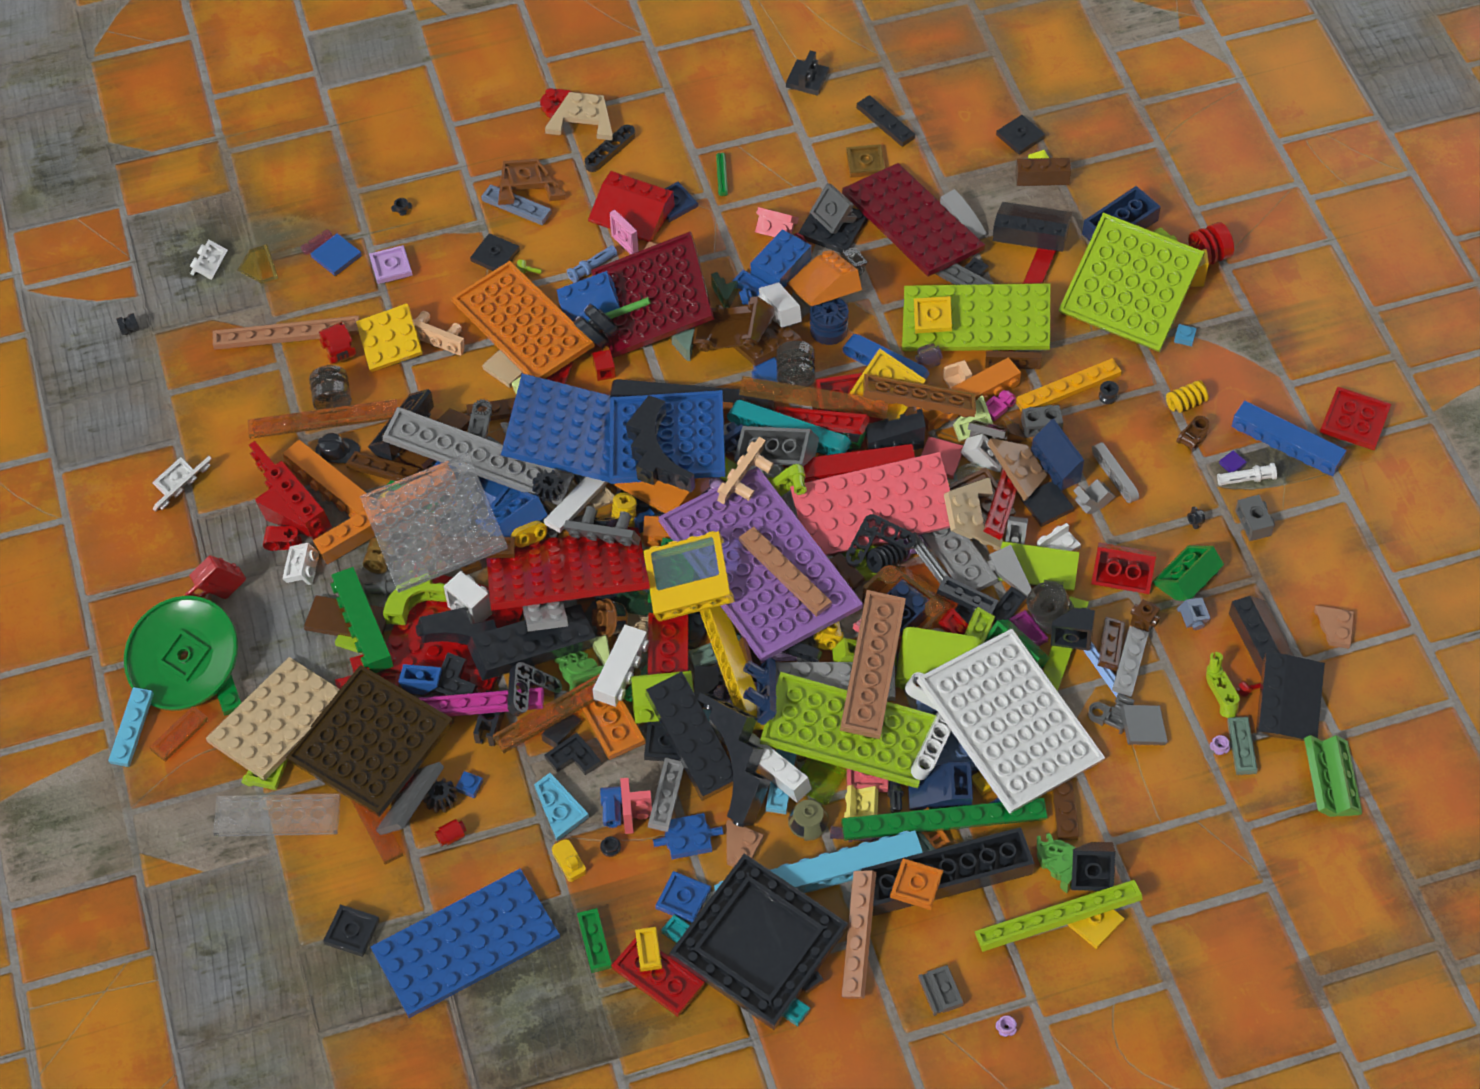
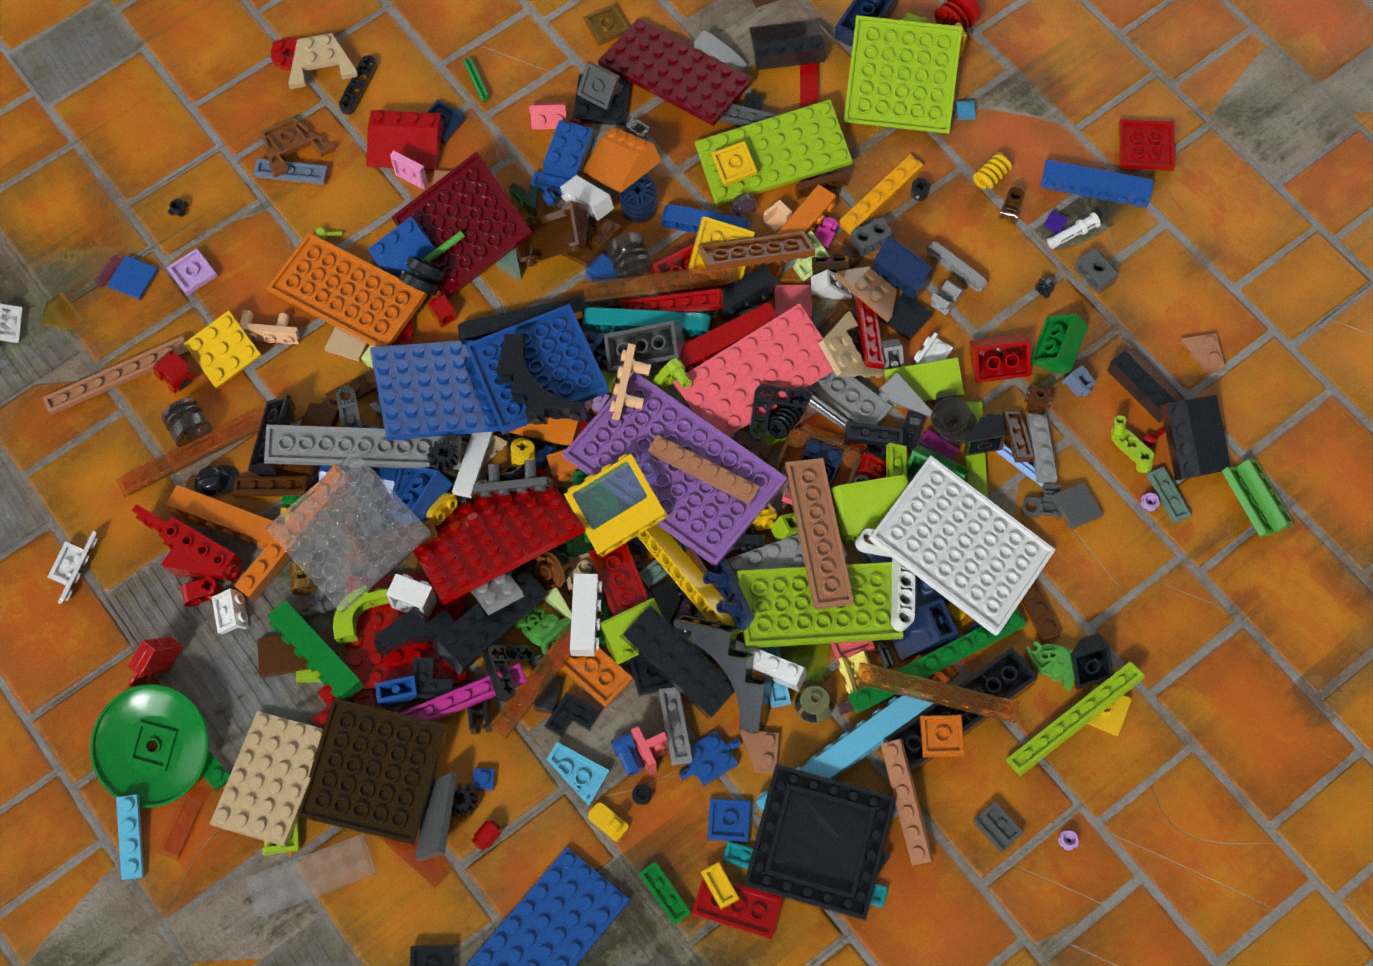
camera: 20 degrees left, 10 degrees up
black plate [470,233,520,271] -> none
medium blue pin [567,245,617,283] -> none
none -> clear orange plate [855,662,1020,724]

